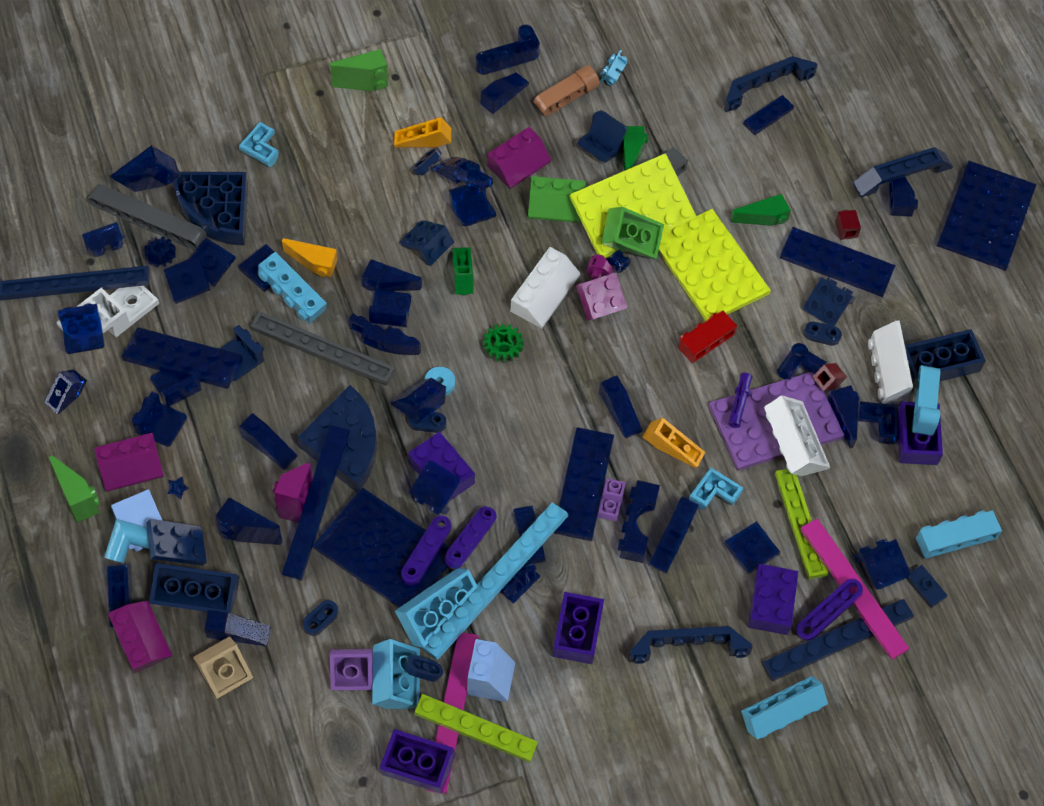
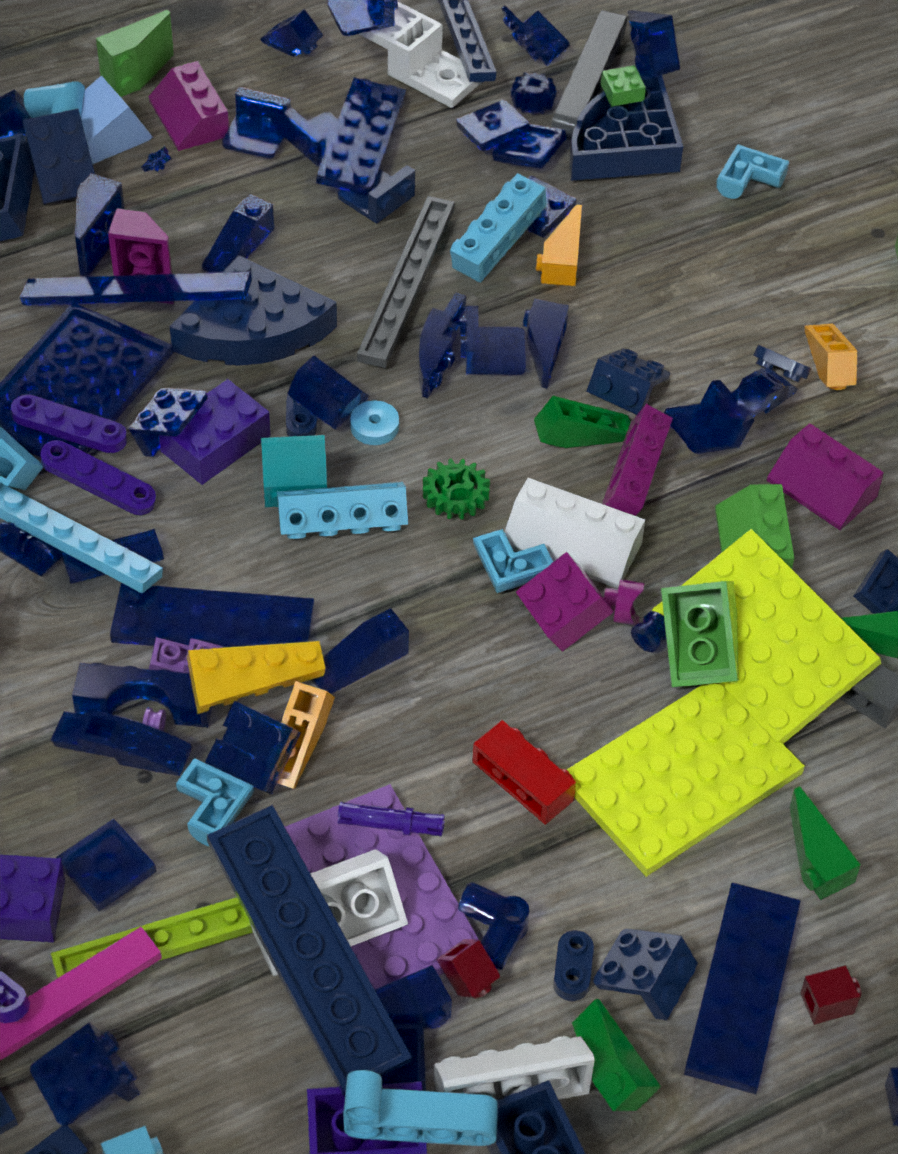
camera: 85 degrees right, 10 degrees down
none -> medium lavender bush [142,707,166,740]
none -> yellow wing [187,641,326,714]
none -> clear blue piece [205,701,301,795]
none -> dark blue plate [207,805,412,1096]
none -> teal slope [261,435,327,508]
none -> medium azure brick [277,482,408,539]
none -> medium azure brick [473,529,553,593]
none -> green slope [572,999,661,1112]
none -> bright green piece [601,65,646,106]
none -> magenta brick [602,404,673,516]

